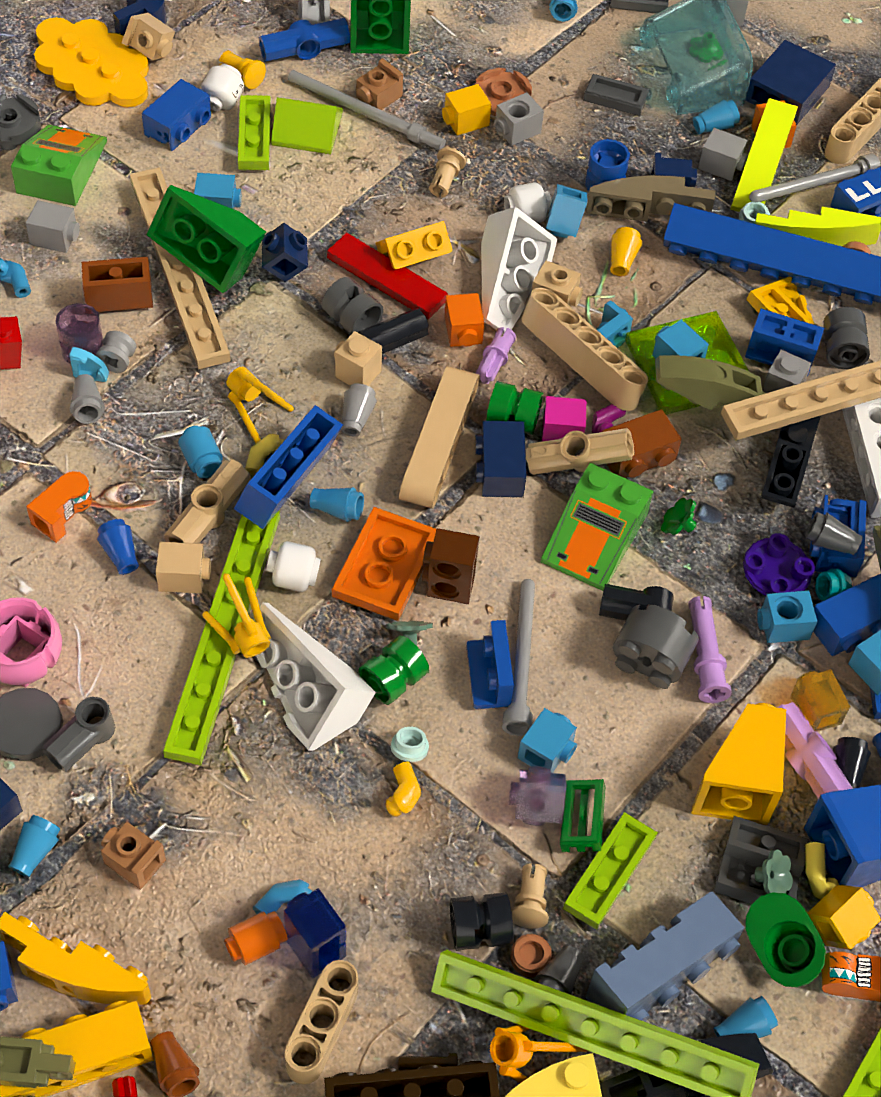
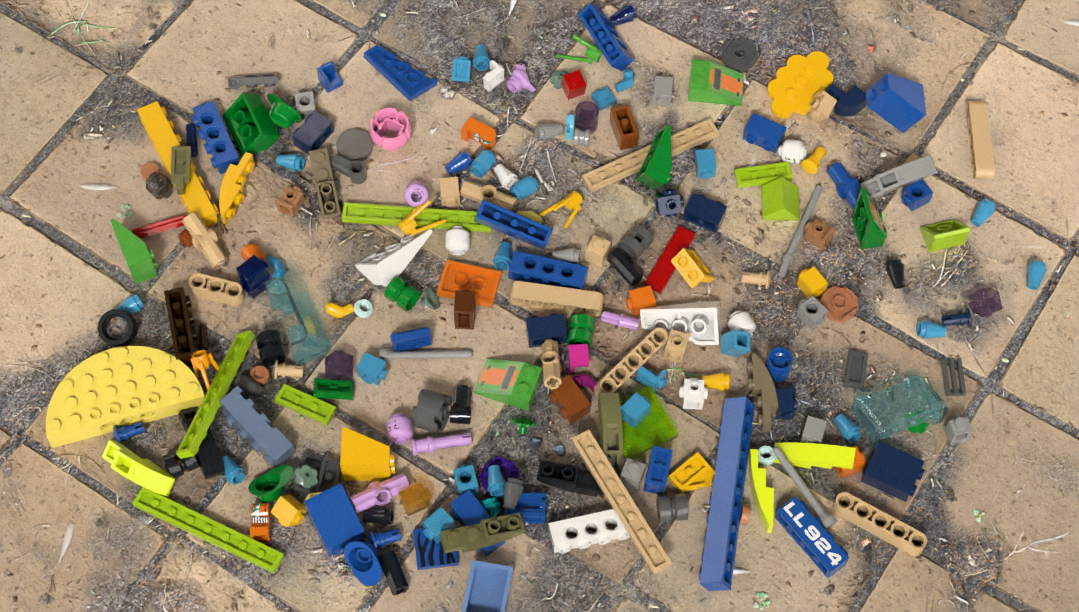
camera: 85 degrees right, 5 degrees up
none -> tan piece [182,212,228,268]
none -> clear light blue windscreen [265,278,330,365]
none -> dark tan slope [308,148,341,219]
none -> lavender head [387,414,413,445]
none -> lavender head [405,181,429,207]
none -> dark azure brick [470,150,496,178]
none -> dark azure cone [487,465,505,497]
none -> white cone [494,164,518,190]
none -> blue brick [508,250,588,290]
none -> dark azure plate [591,87,616,111]
none -> white brick [679,378,708,410]
none -> dark blue brick [683,193,727,233]
none -> black cone [885,259,905,289]

